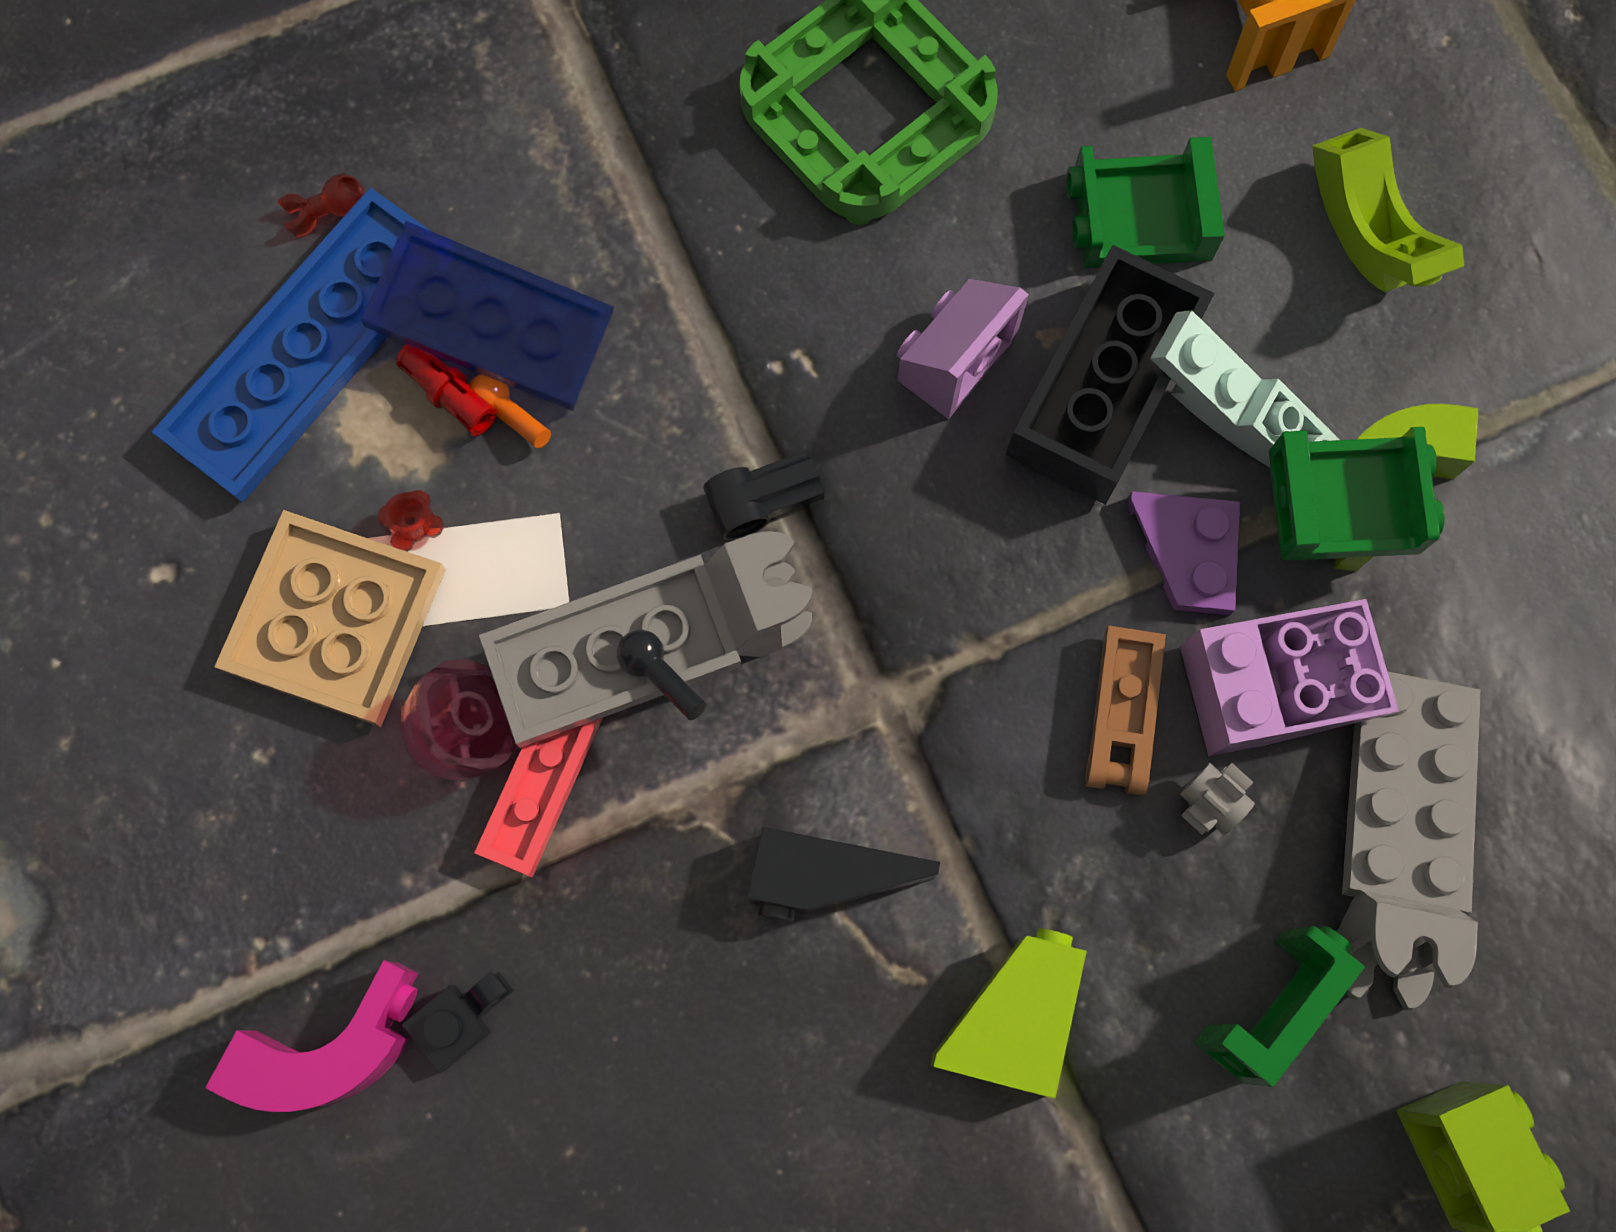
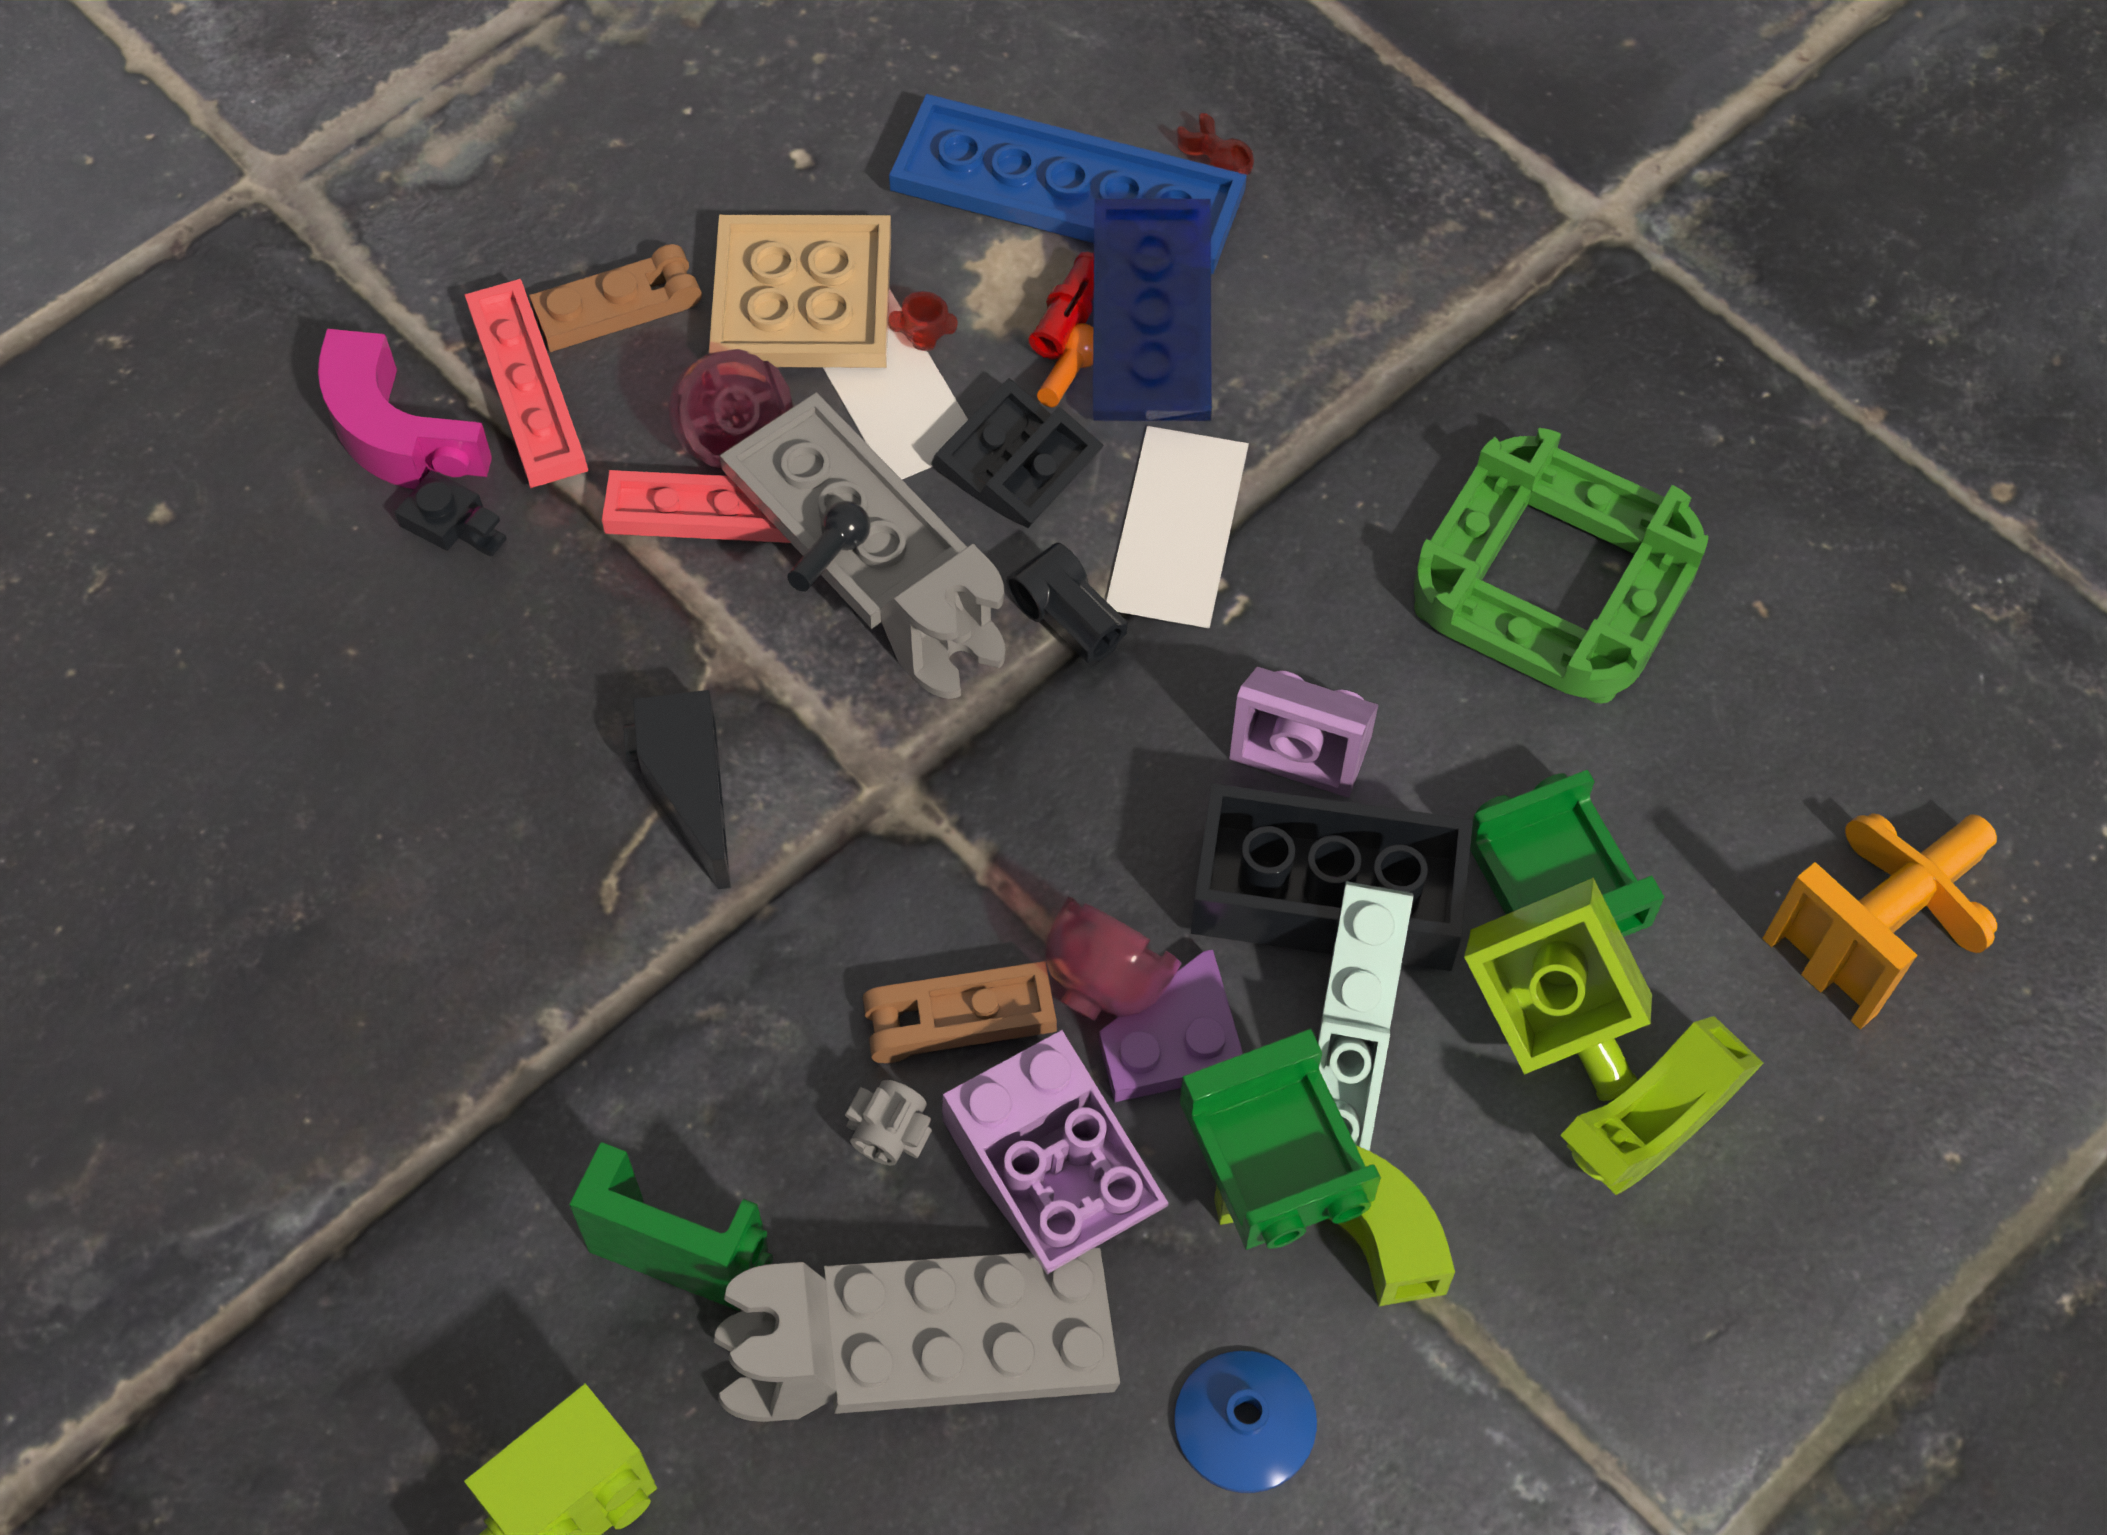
camera: 70 degrees right, 15 degrees down
lime slope [929,928,1087,1099] -> none
none -> coral plate [465,279,588,488]
none -> medium nougat plate [529,244,702,352]
none -> black slope [930,378,1104,528]
none -> clear pink cylinder [1045,897,1182,1021]
none -> white sticker [1106,426,1249,628]
none -> blue dish [1174,1351,1317,1493]
none -> lime brick [1464,878,1652,1101]

